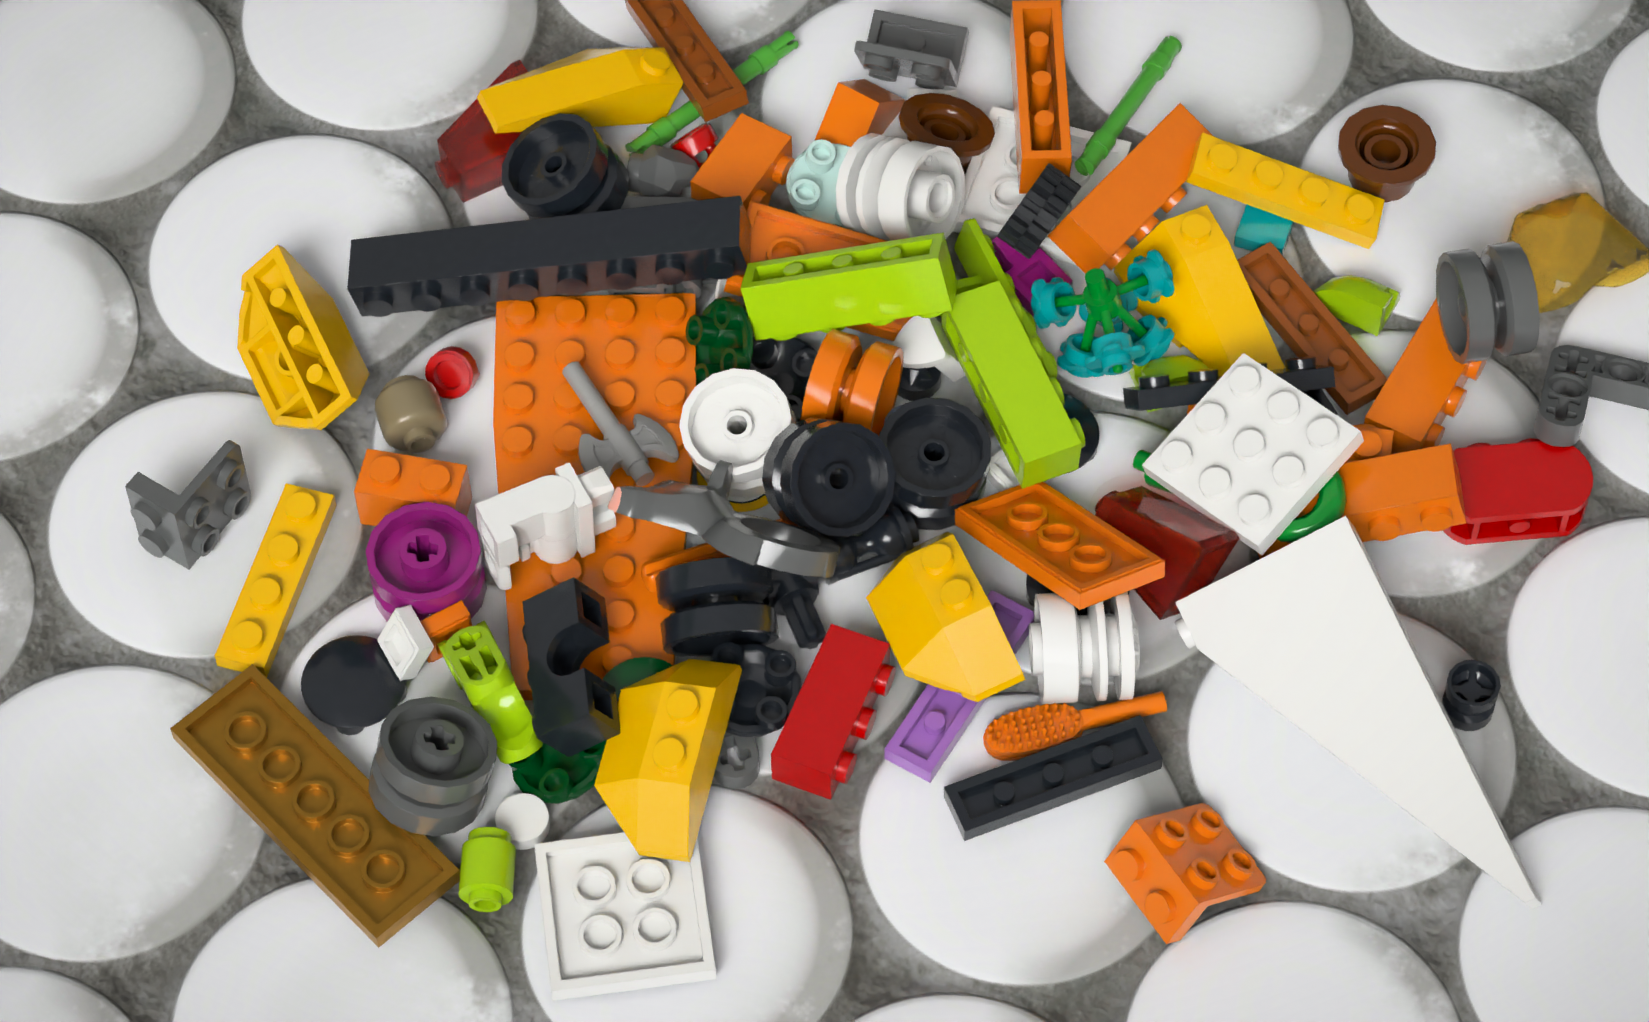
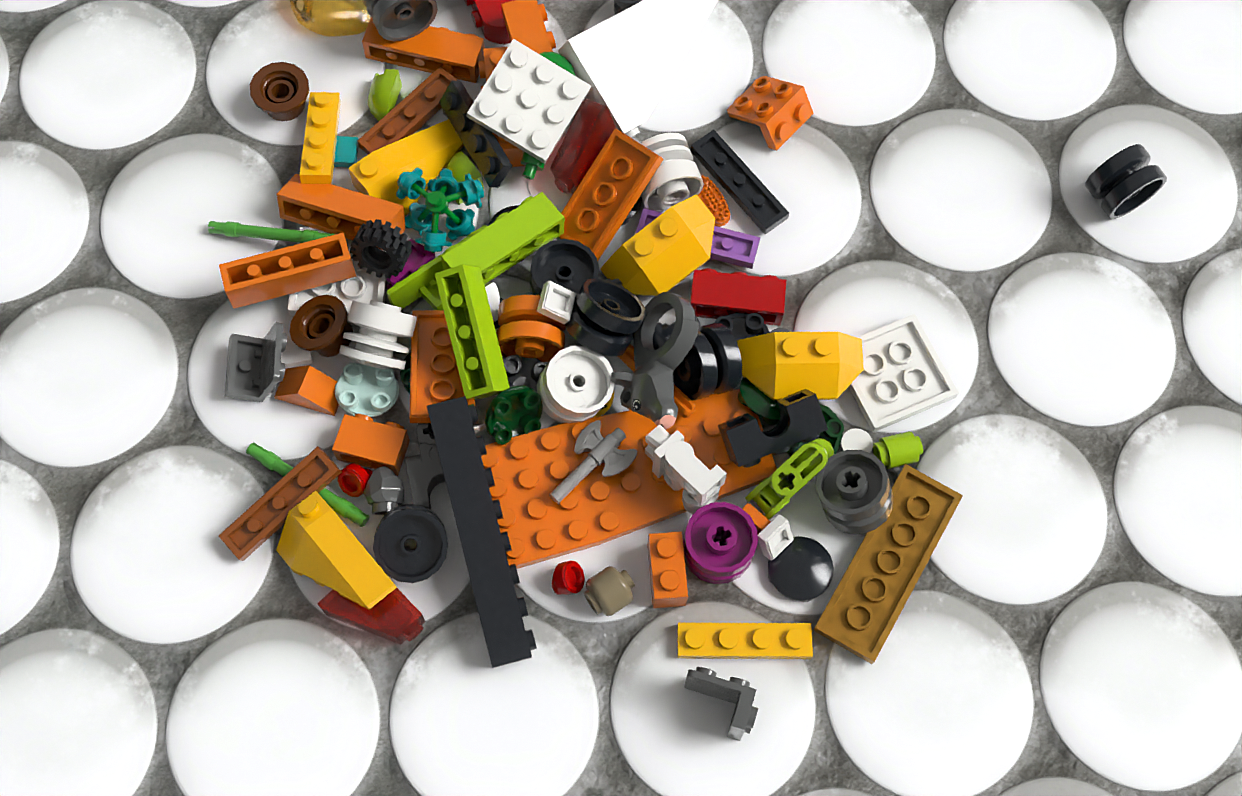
camera: 110 degrees left, 10 degrees up
yellow wedge [237,244,370,430] -> none
none -> white tile [537,280,576,324]

